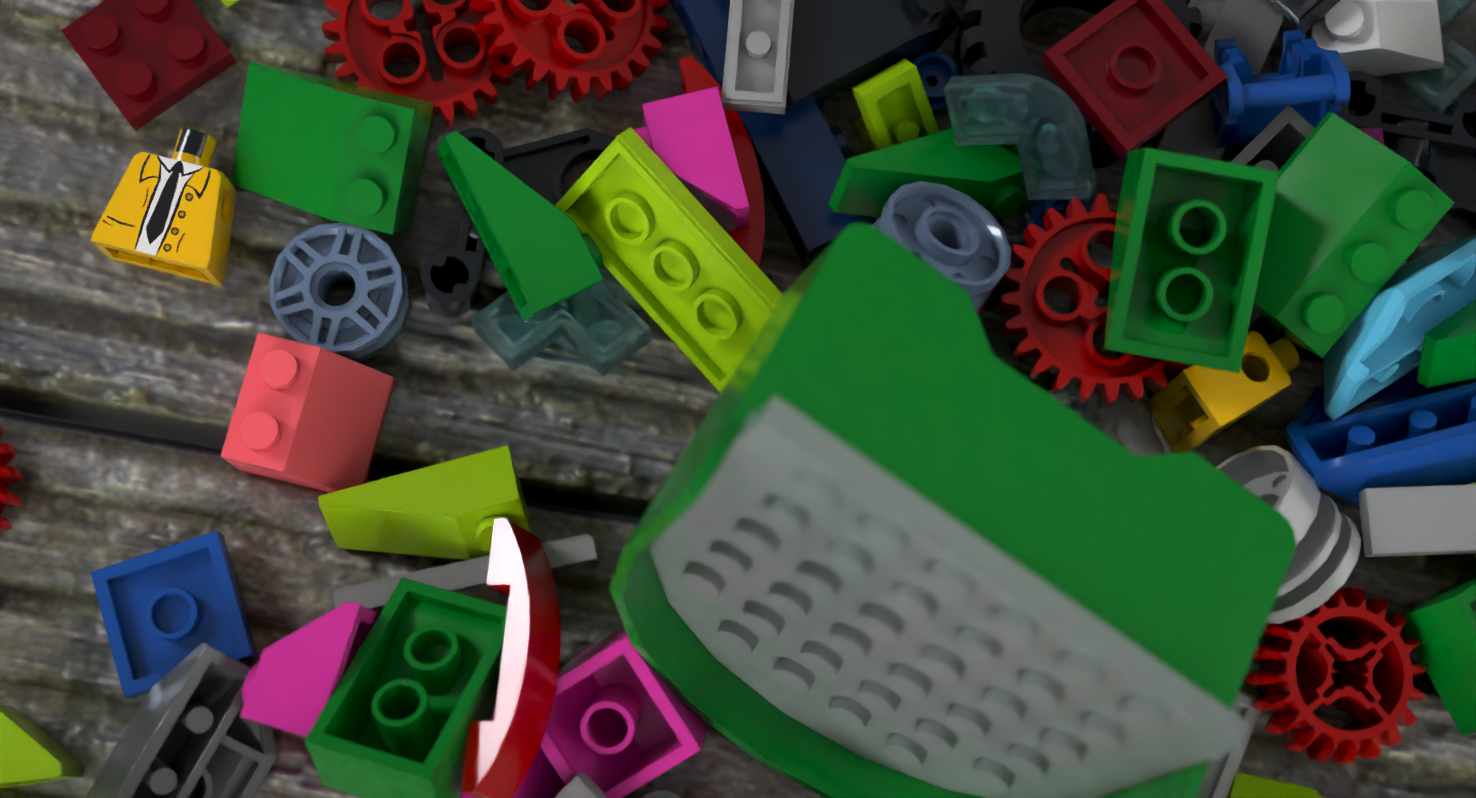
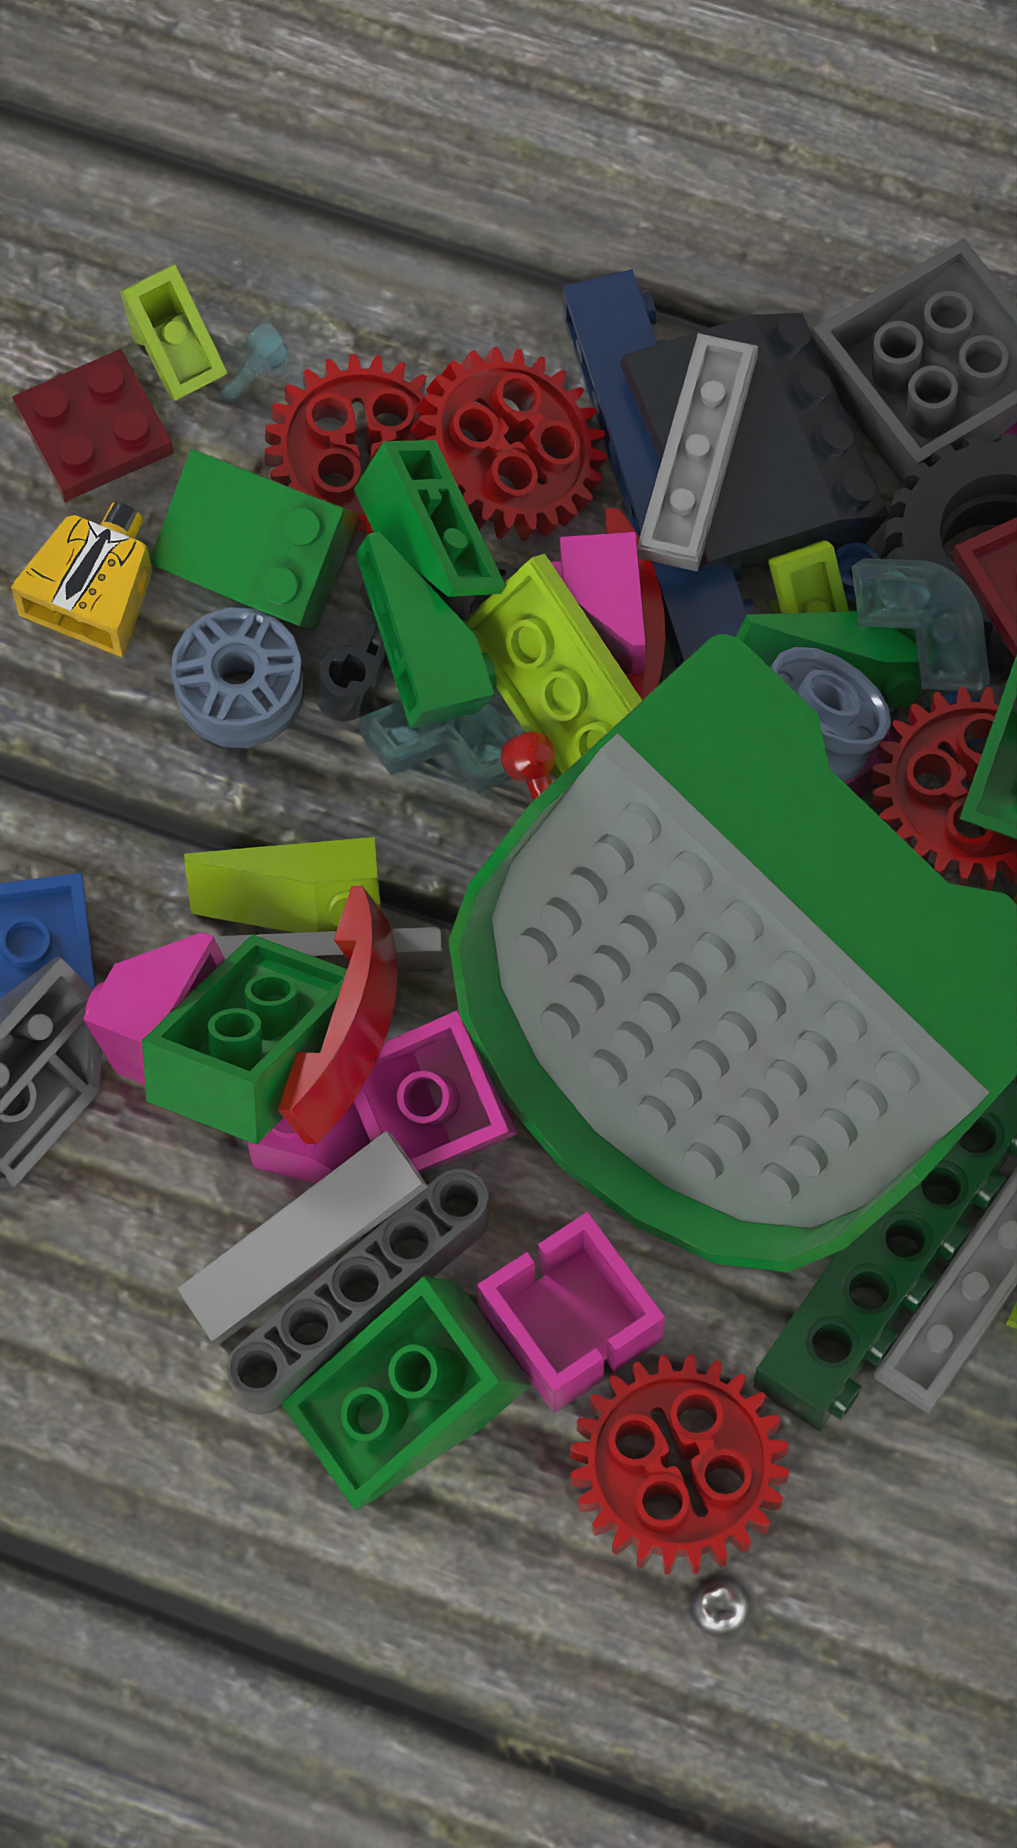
camera: 15 degrees right, 10 degrees down
coral slope [220,332,396,493] -> none
none -> green slope [354,440,506,597]
none -> red piece [500,731,556,801]

